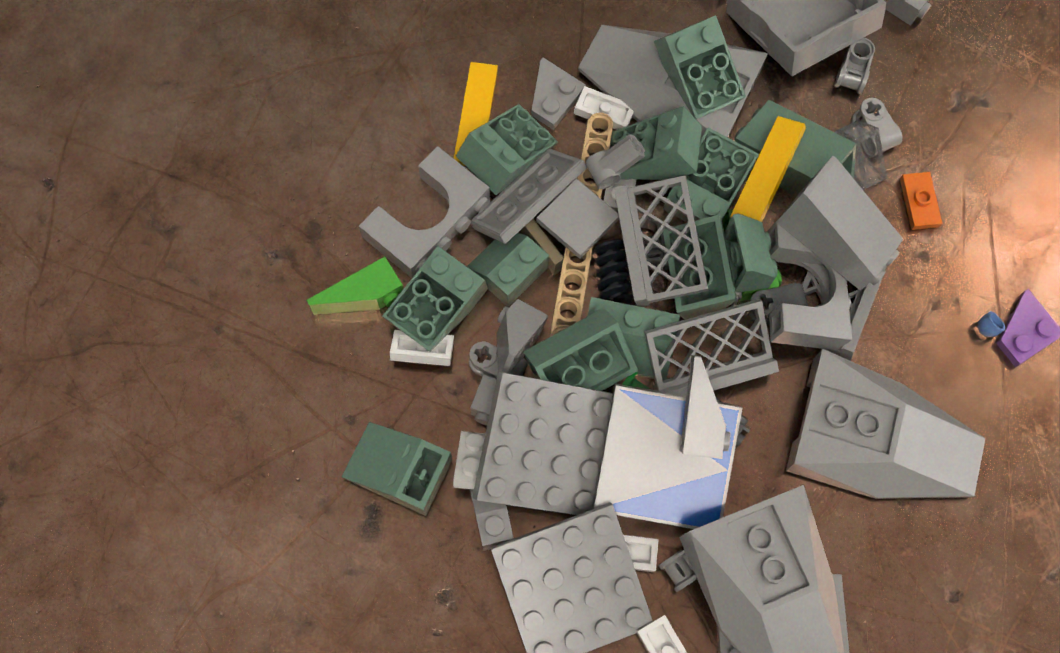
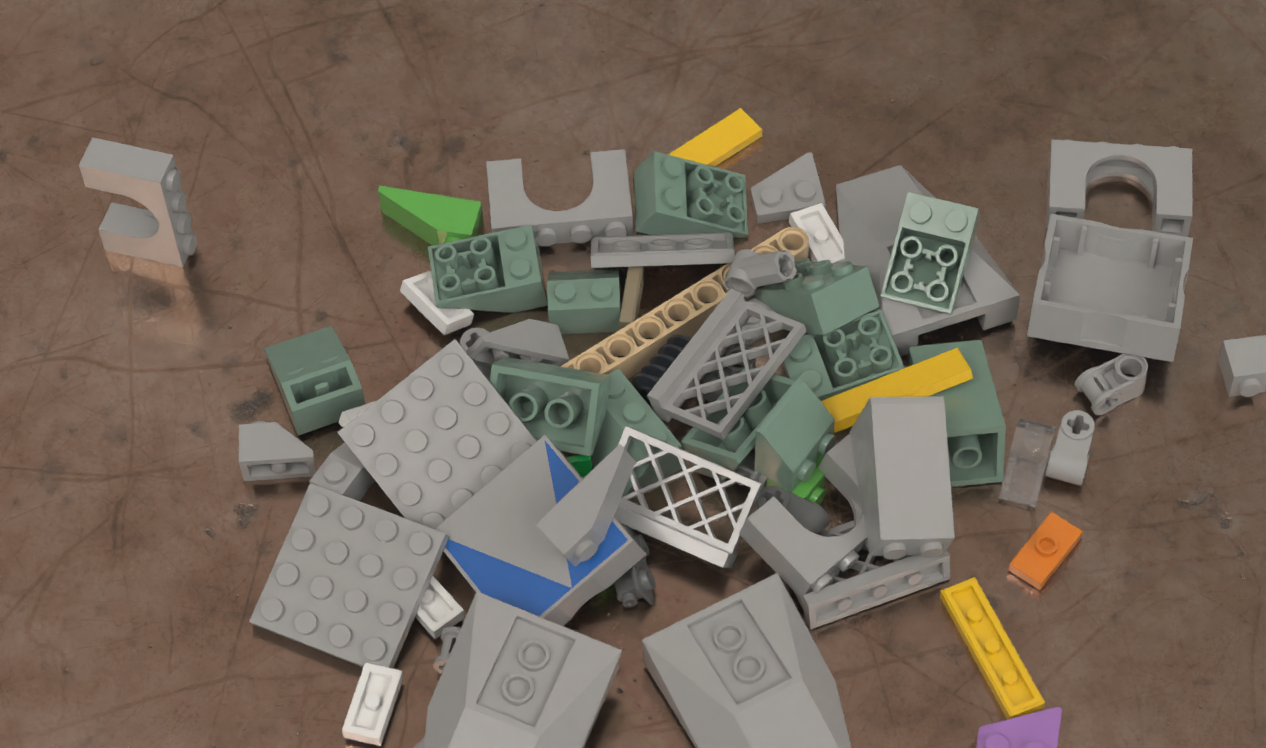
camera: 50 degrees right, 15 degrees down
light grey tile [536,178,619,259] -> none
medium blue hinge [977,311,1005,337] -> none
none -> light grey arch [79,137,197,268]
none -> light grey slope [239,421,317,481]
none -> yellow tile [940,577,1045,720]

